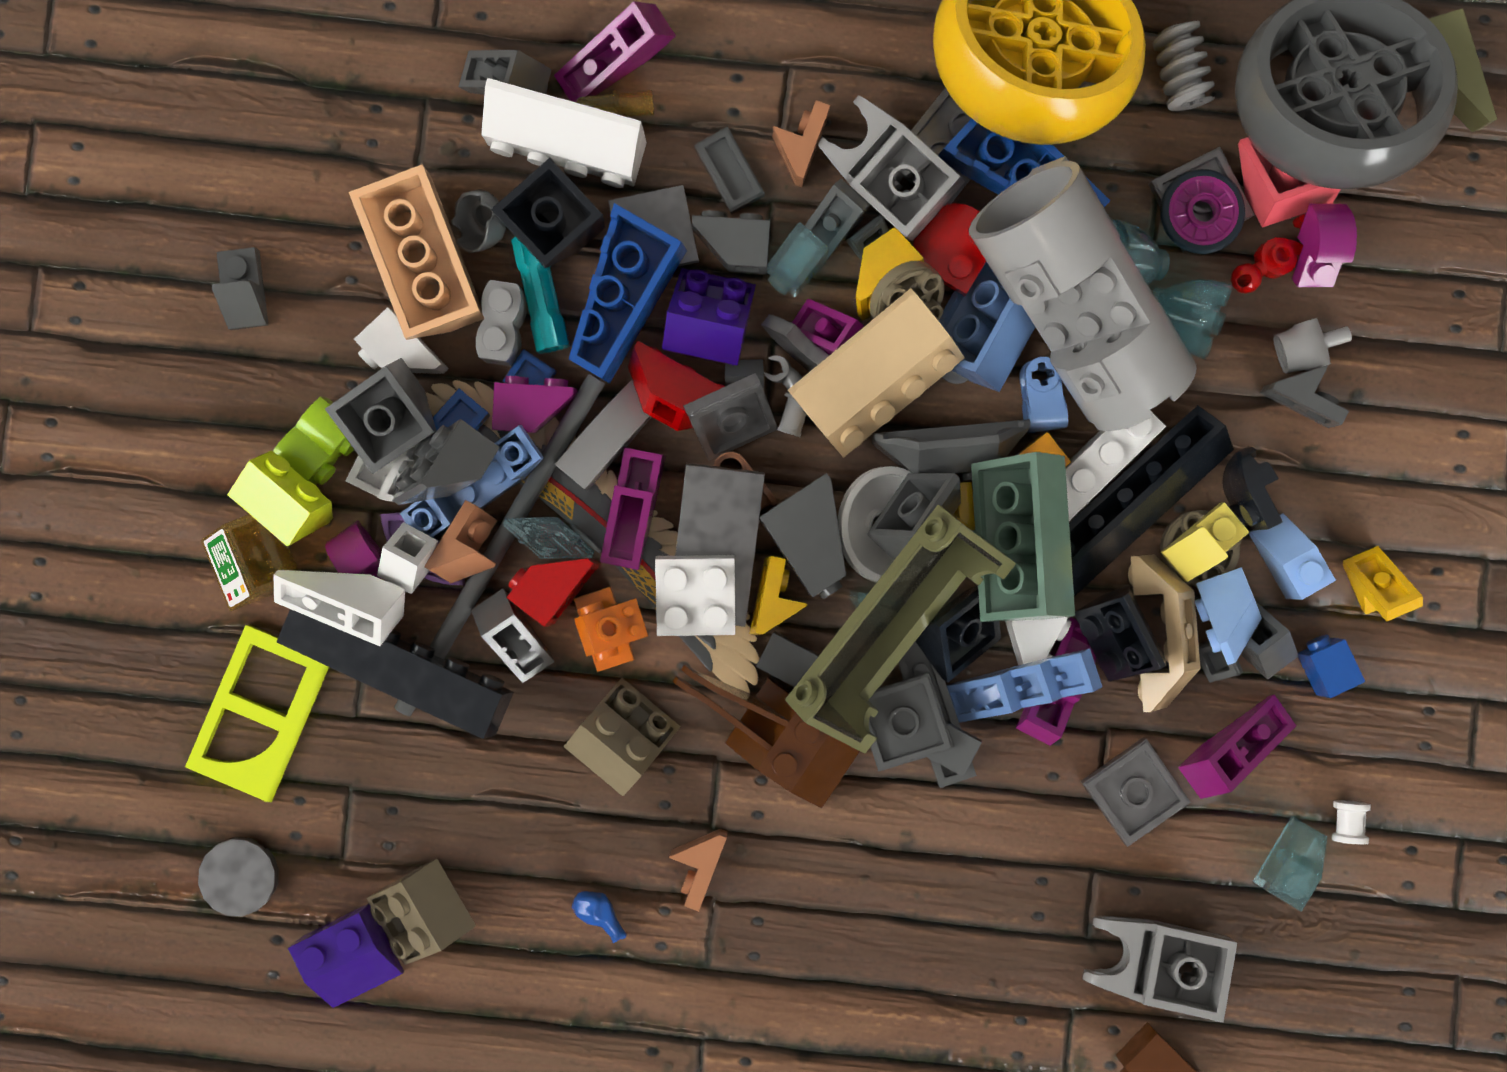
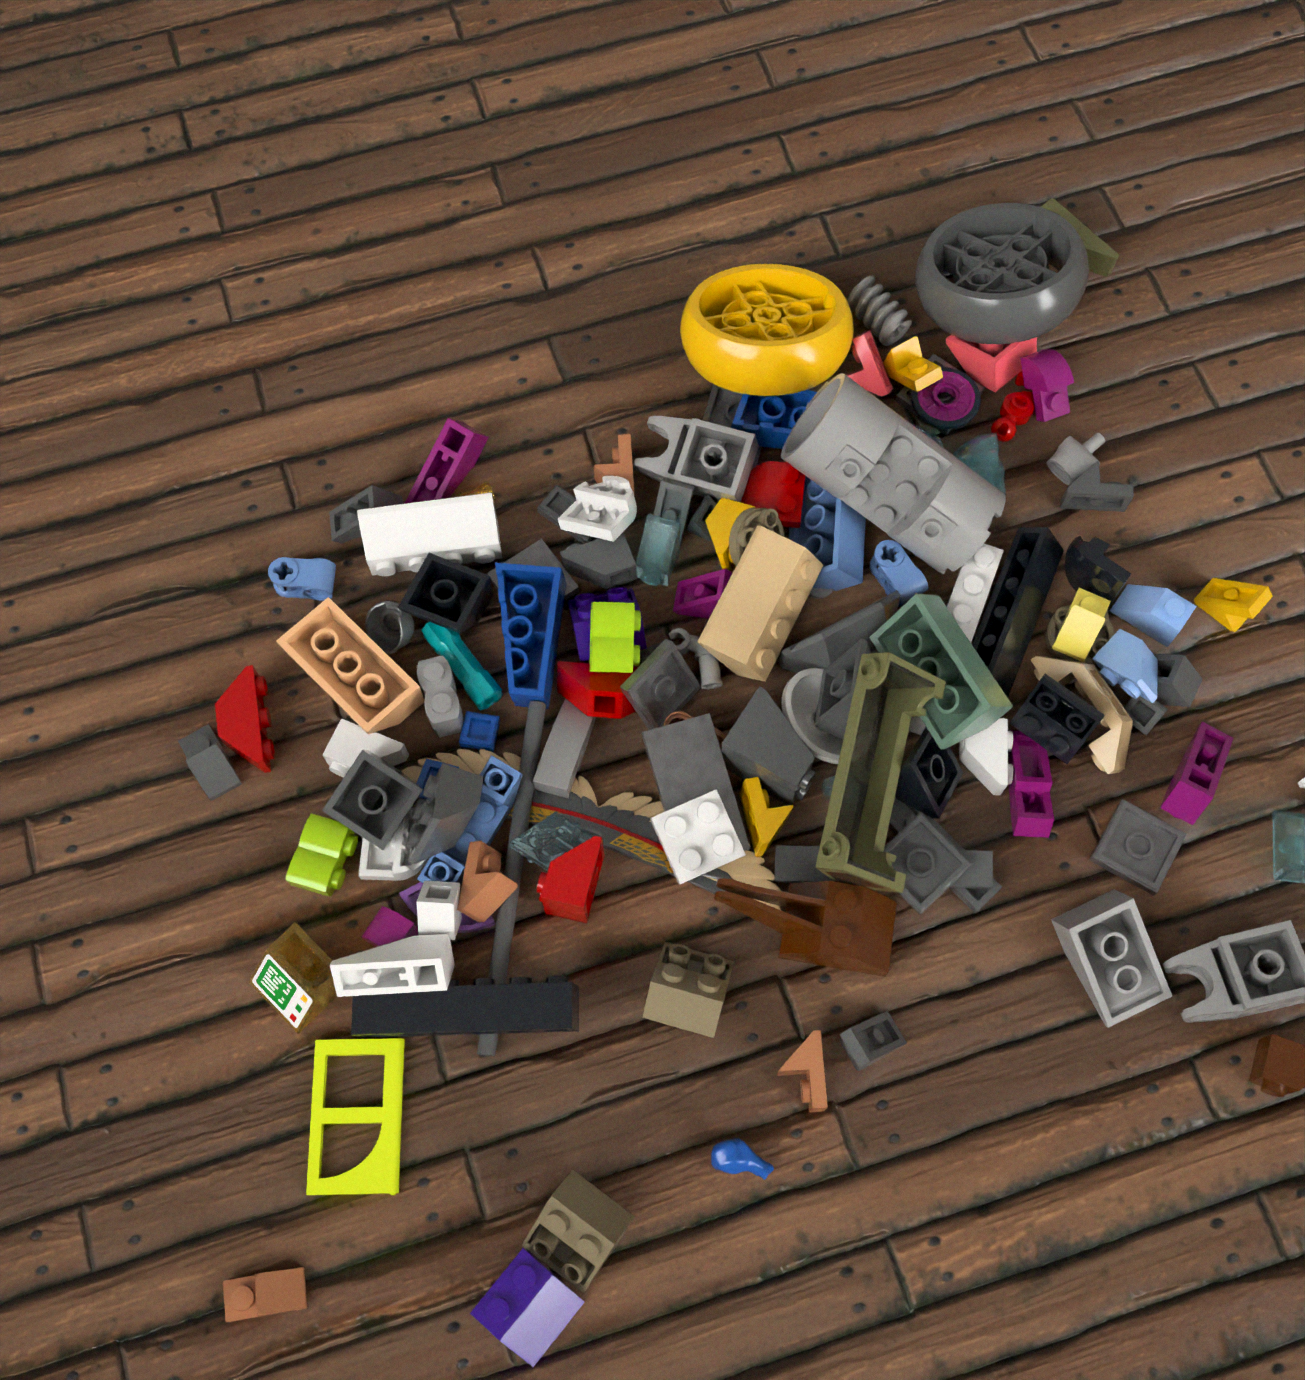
camera: 25 degrees left, 20 degrees down
flat silver tile [198,837,279,916] -> none
neon yellow slope [227,450,333,547] -> none
dark grey arch [471,589,555,683] -> none
magenta slope [492,376,577,433] -> none
orange tile [574,587,649,672] -> none
magenta slope [600,447,666,570] -> none
flat silver tile [761,314,829,372] -> none
medium blue slope [947,649,1103,723] -> none
blue brick [1298,635,1365,698] -> none
none -> red slope [215,665,275,773]
none -> nougat slope [223,1267,307,1322]
none -> medium blue piece [268,557,336,601]
none -> white slope [558,476,637,542]
none -> lime brick [589,602,641,673]
none -> dark grey slope [839,1011,907,1071]
none -> coral slope [847,330,893,397]
none -> yellow slope [883,336,943,392]
none -> light grey slope [1051,889,1172,1028]

